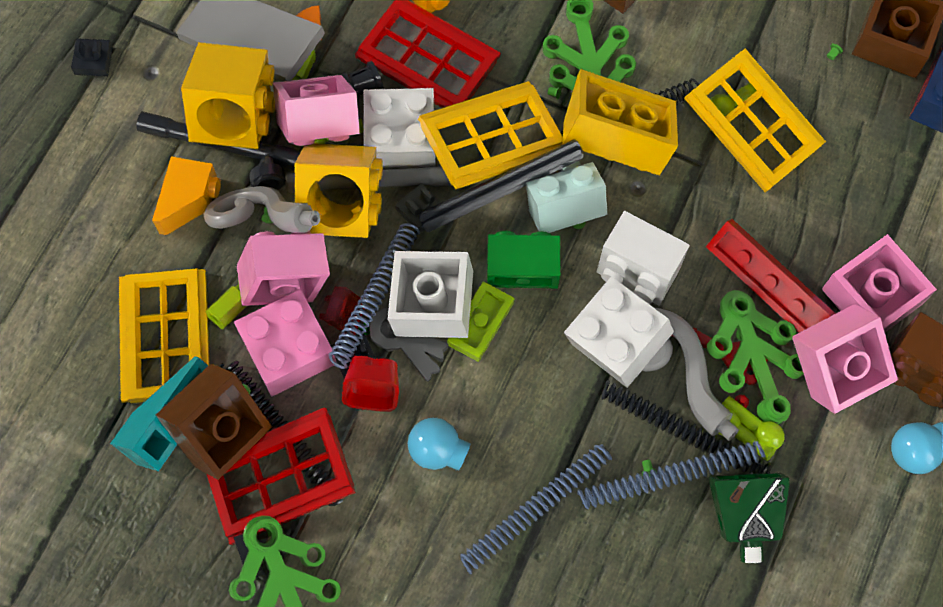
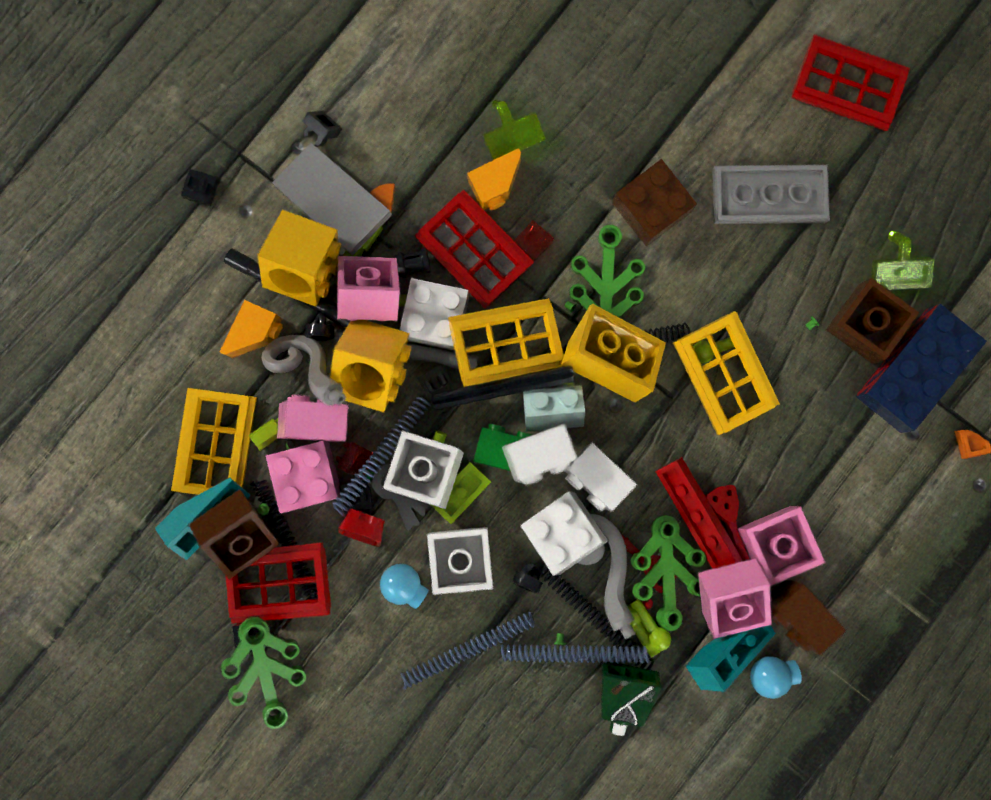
camera: 15 degrees right, 15 degrees up
none -> white brick [427,527,493,595]
none -> white brick [502,425,578,485]
none -> black tile [512,563,543,594]
none -> clear red tile [514,220,554,262]
none -> teal slope [686,625,776,692]
none -> red piece [705,485,750,562]

